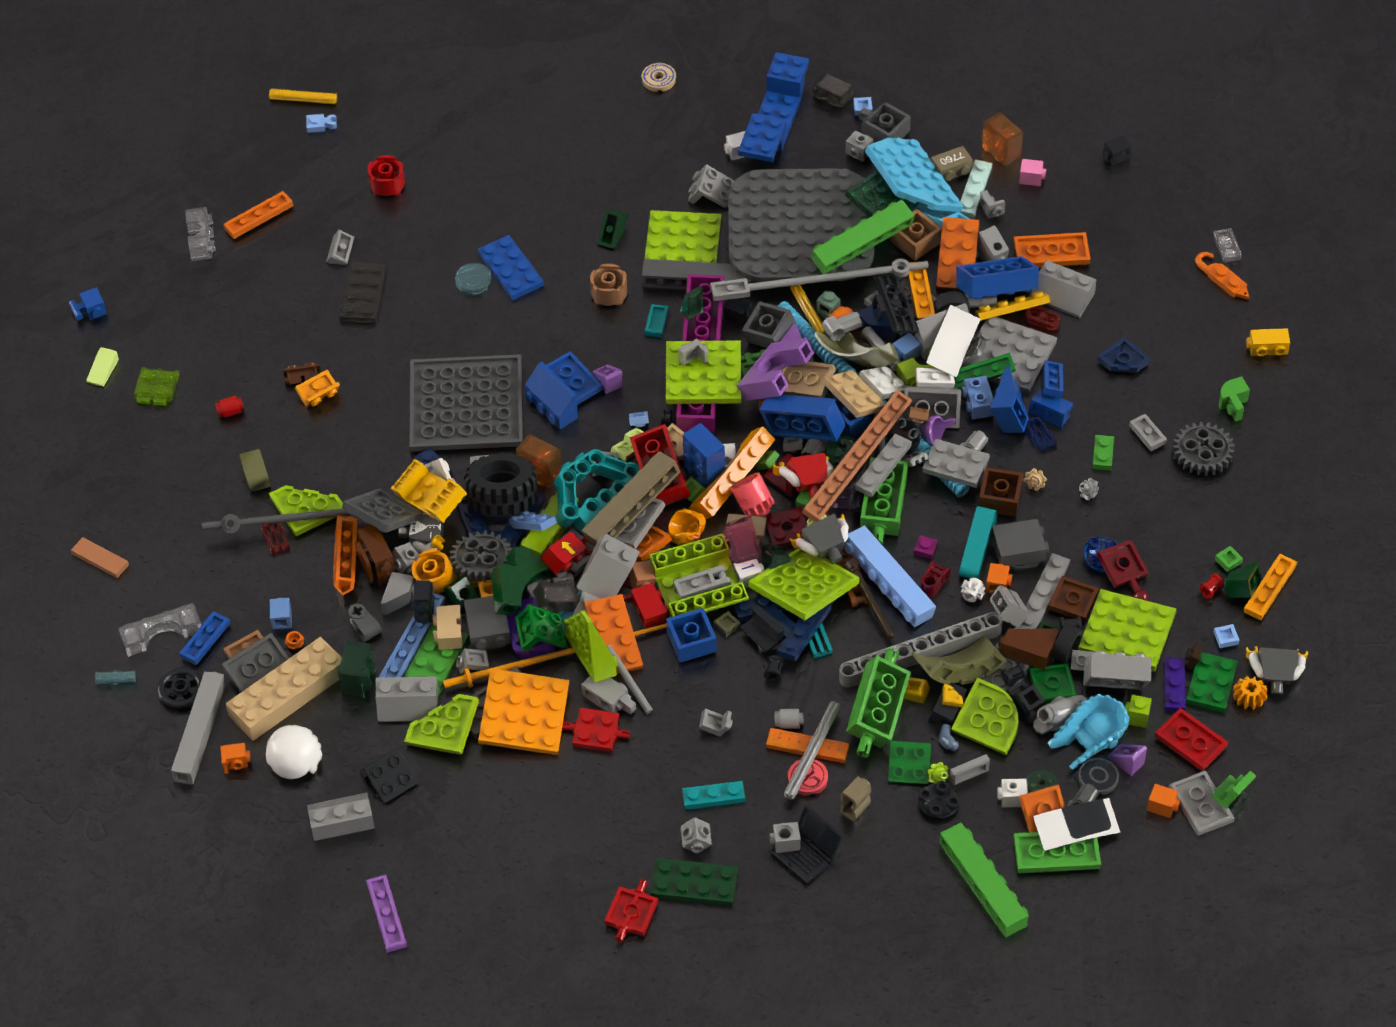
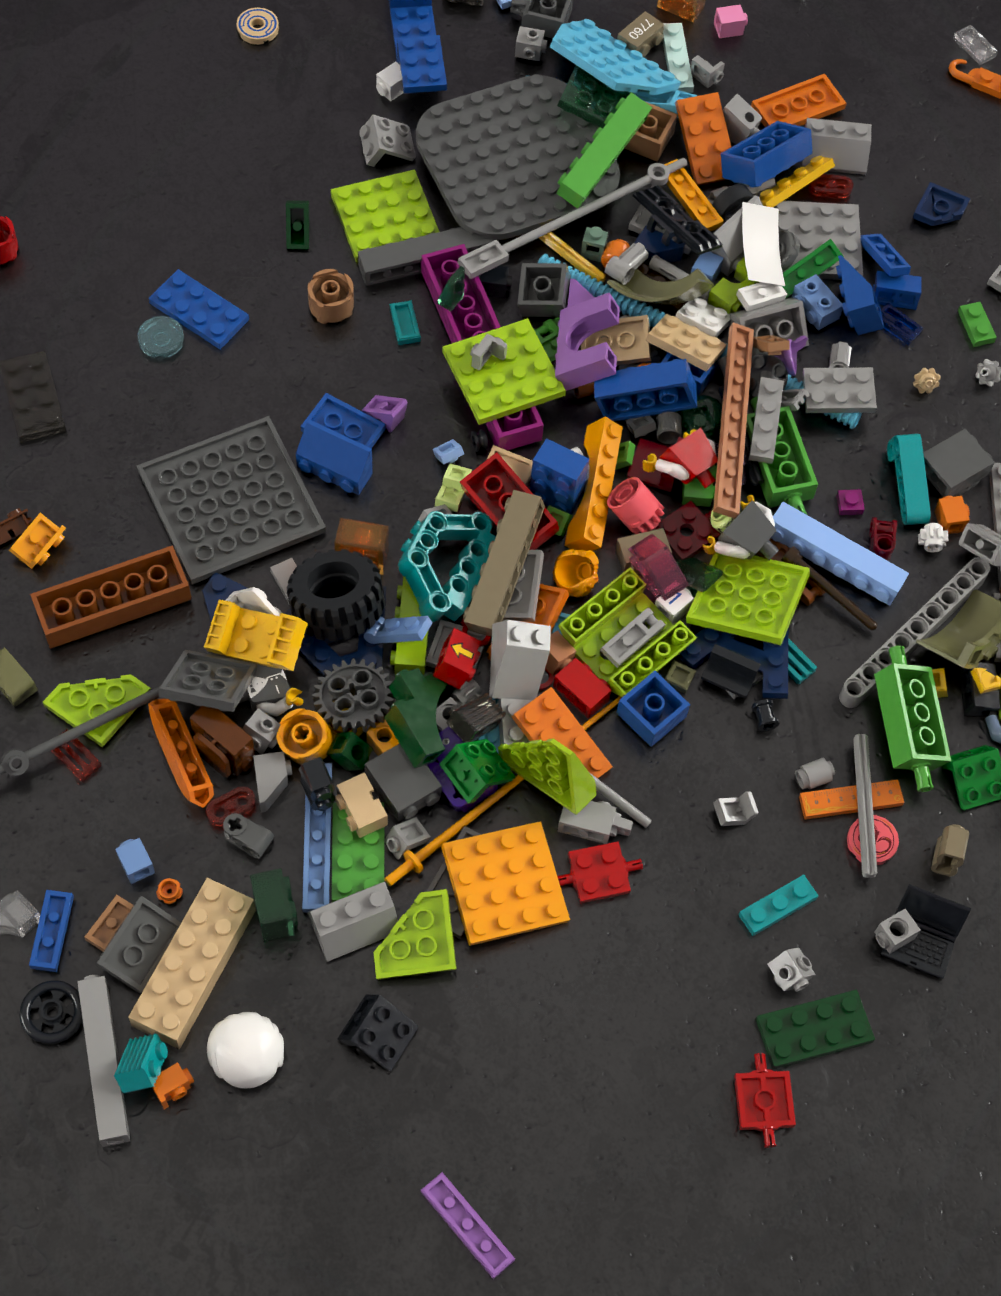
camera: 30 degrees left, 10 degrees up
light grey slope [307,793,374,841] -> none
reddish brown brick [979,467,1023,517] -> none
none -> dark orange brick [30,545,192,649]
none -> teal brick [114,1033,168,1093]
none -> clear red plate [206,787,256,826]

